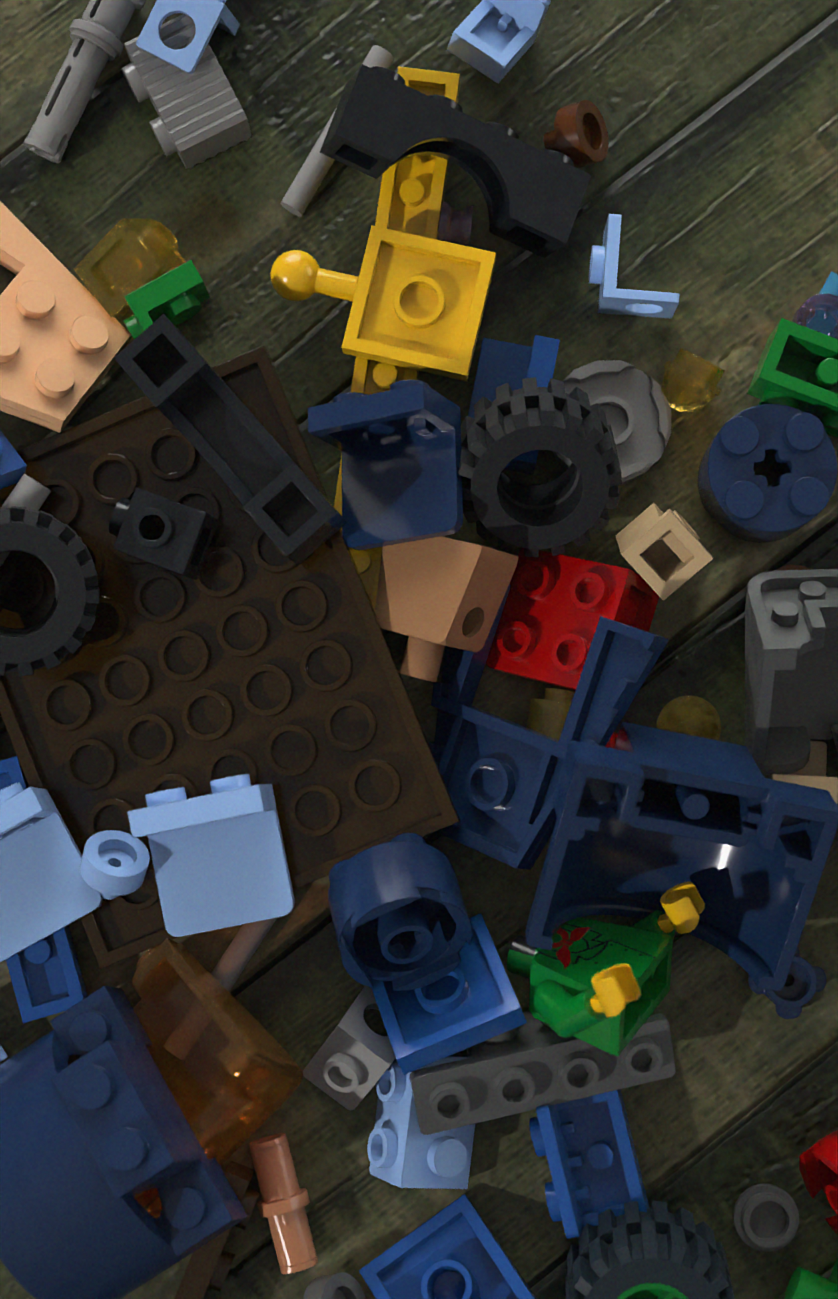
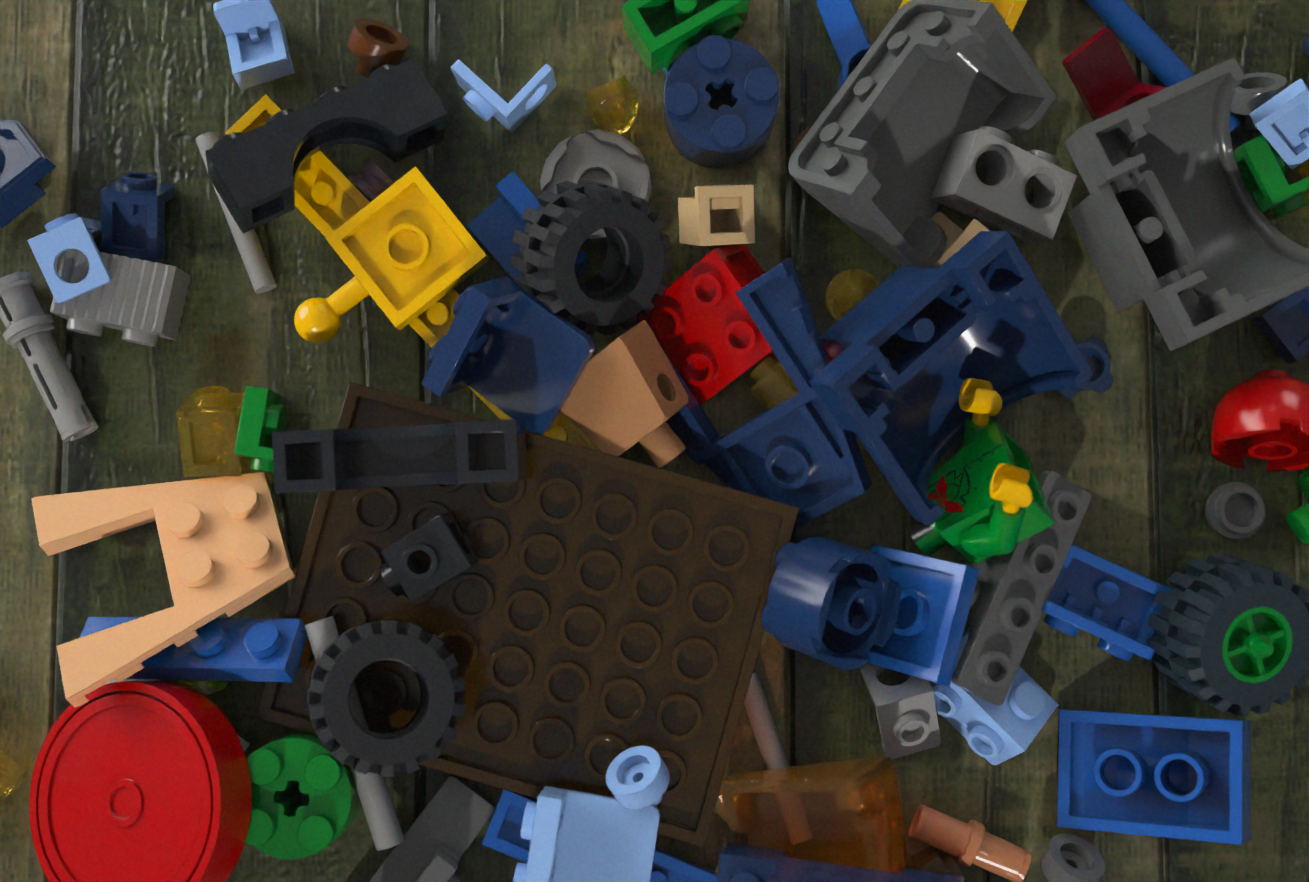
camera: 50 degrees left, 0 degrees up
light blue bracket [127,774,295,937] -> none
none -> dark blue bracket [101,172,175,262]

